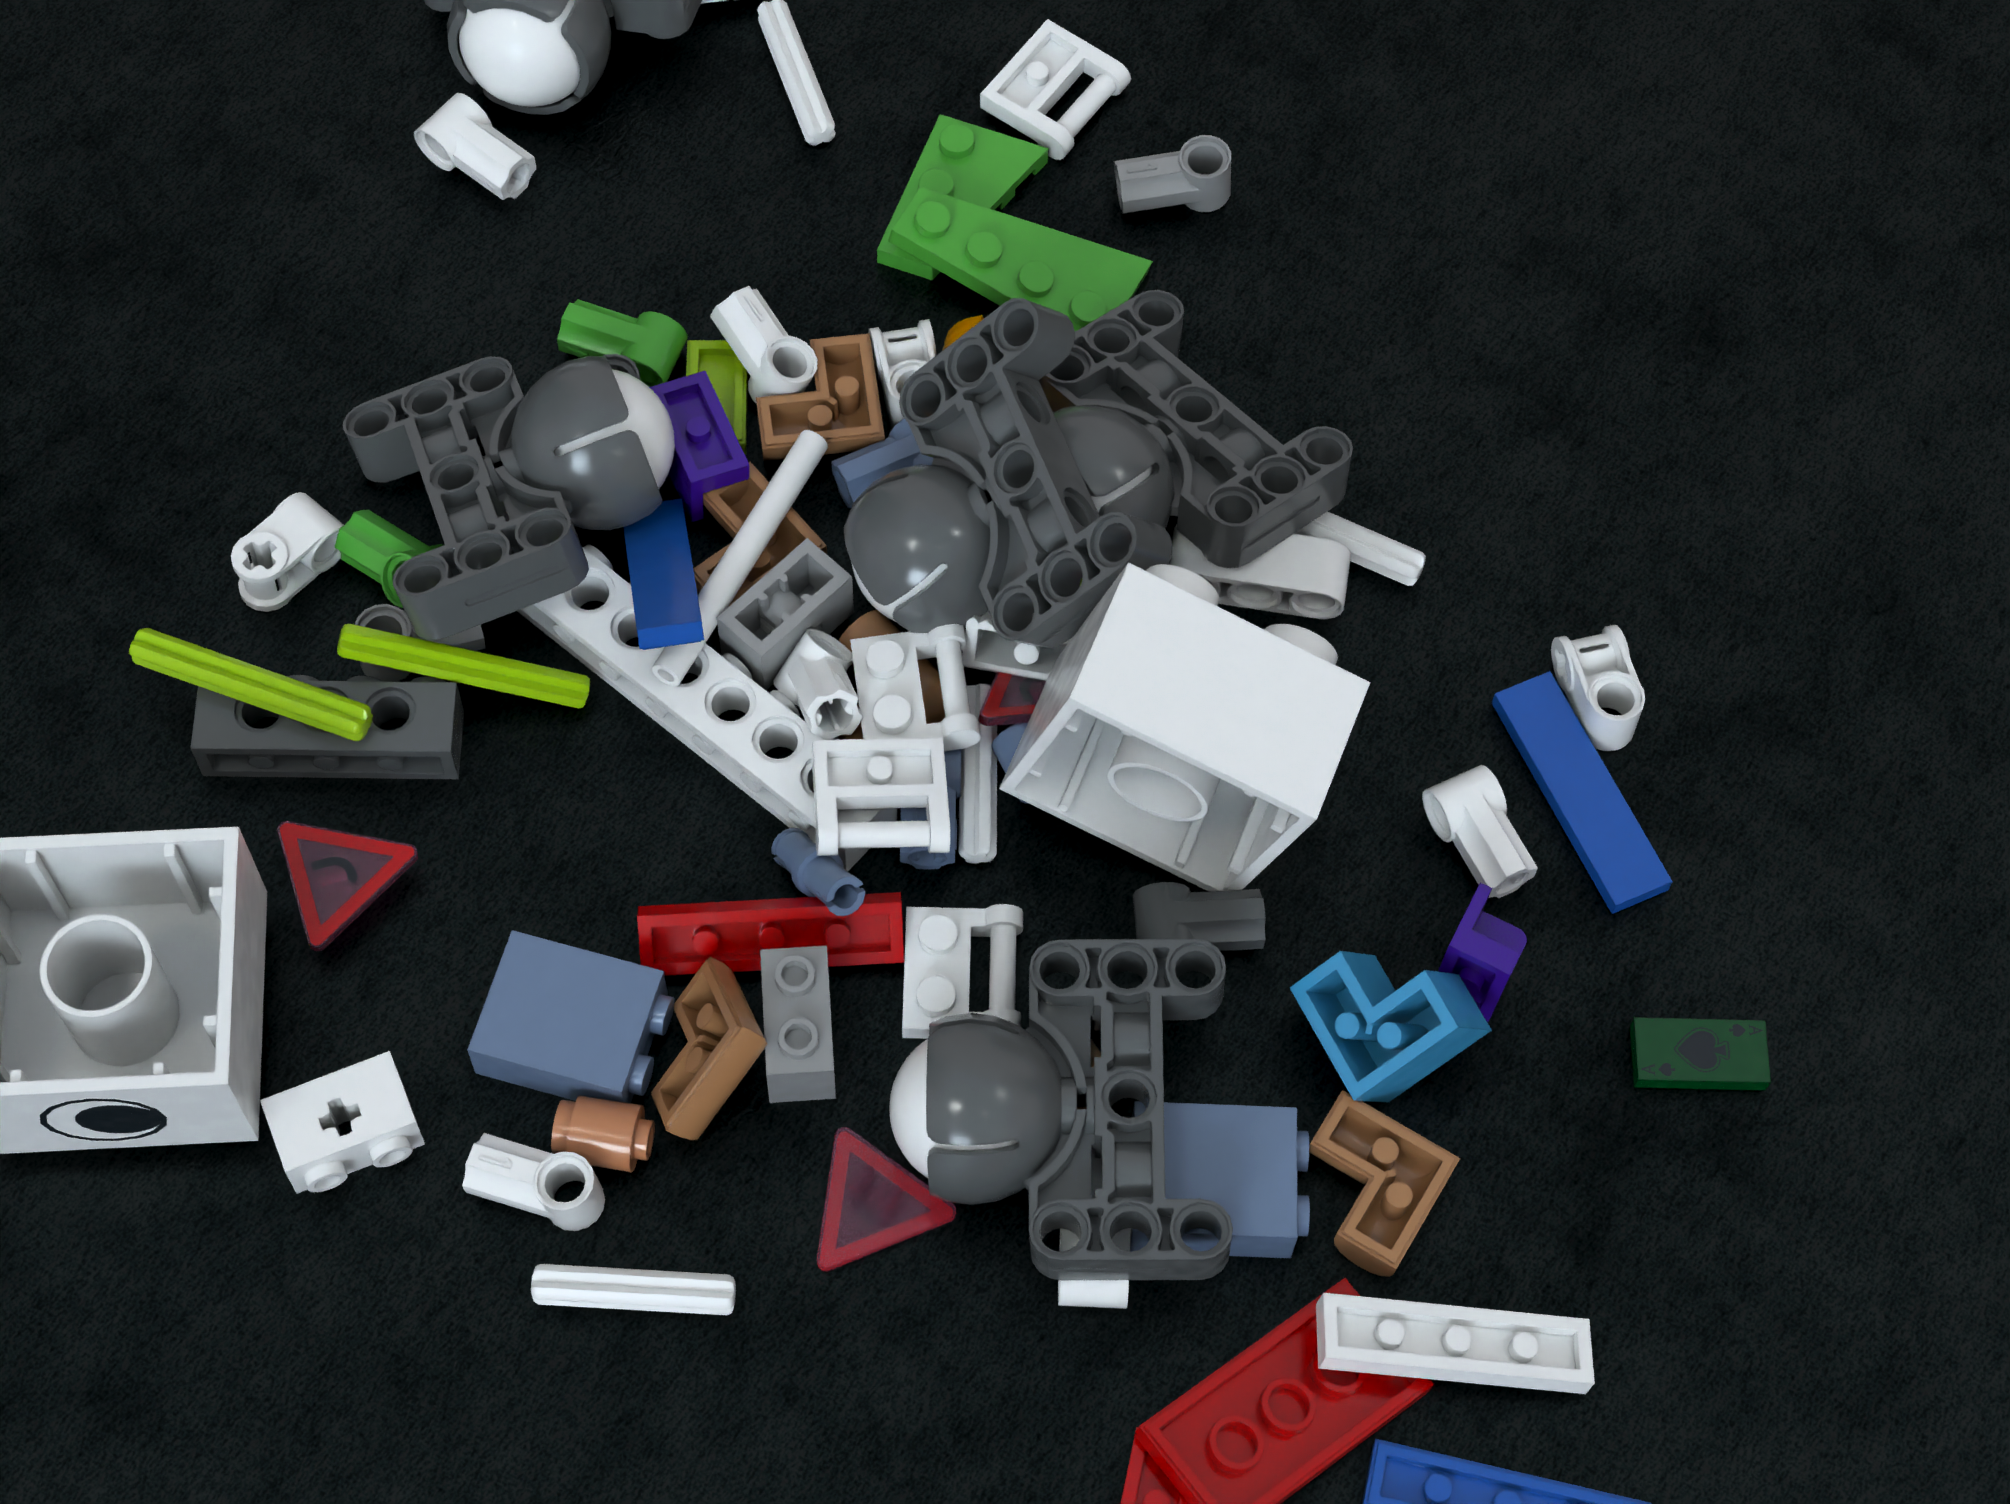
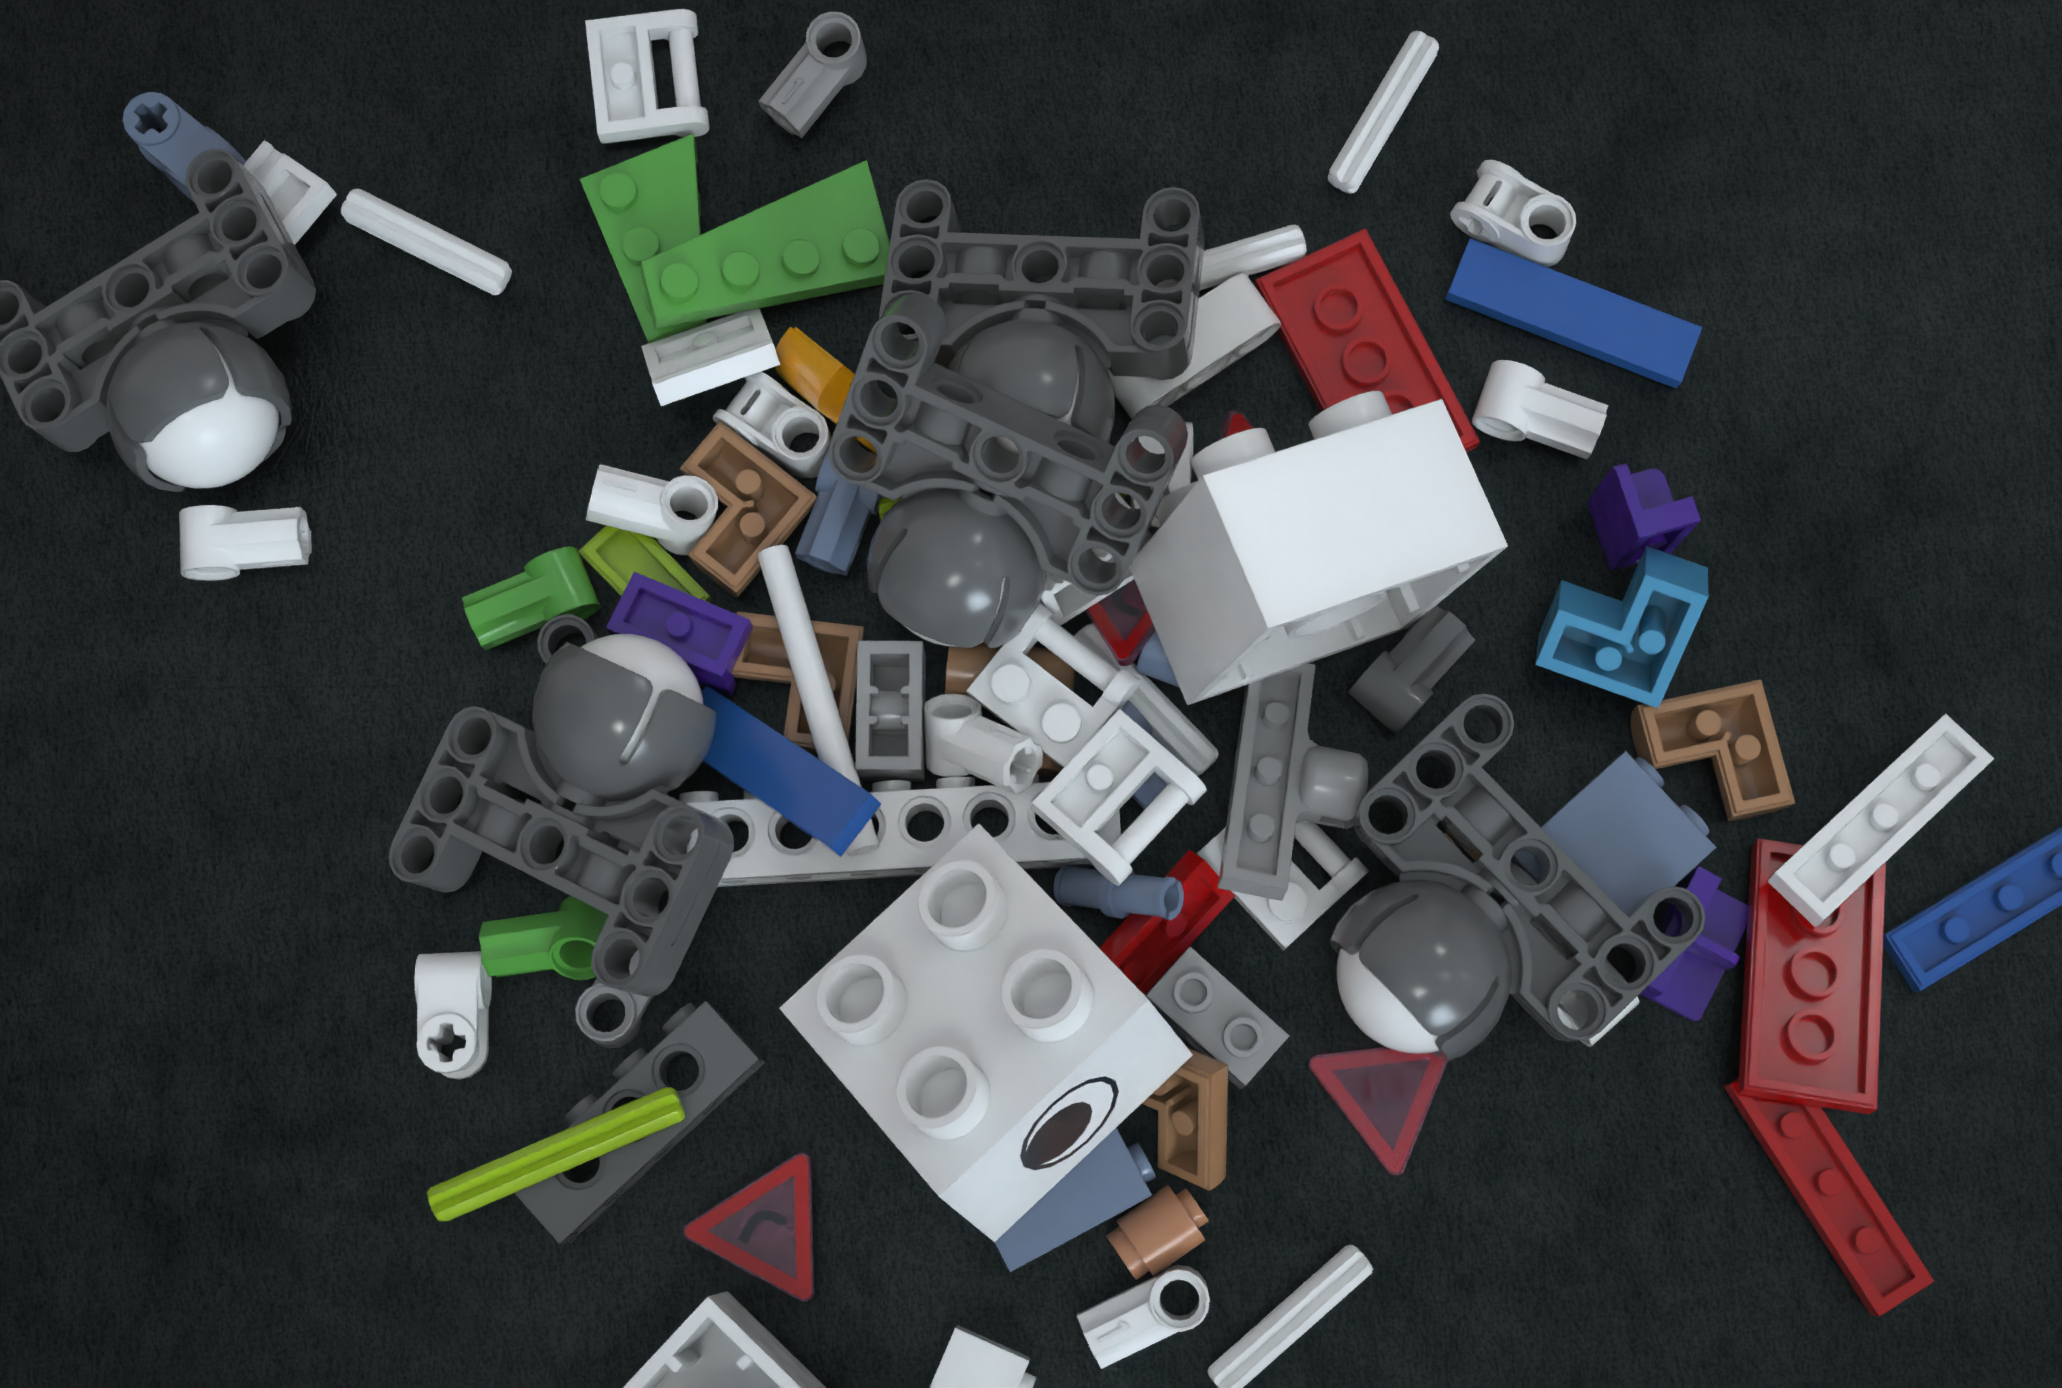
camera: 40 degrees left, 15 degrees up
lime axle [337,624,590,709] -> none
dark green tile [1630,1017,1771,1090] -> none
none -> white plate [641,308,780,406]
none -> white brick [779,823,1193,1242]
none -> light grey plate [1217,663,1369,901]
none -> red tile [1254,228,1480,452]
none -> white axle [1328,31,1439,194]
none -> dark purple panel [1629,866,1748,1021]

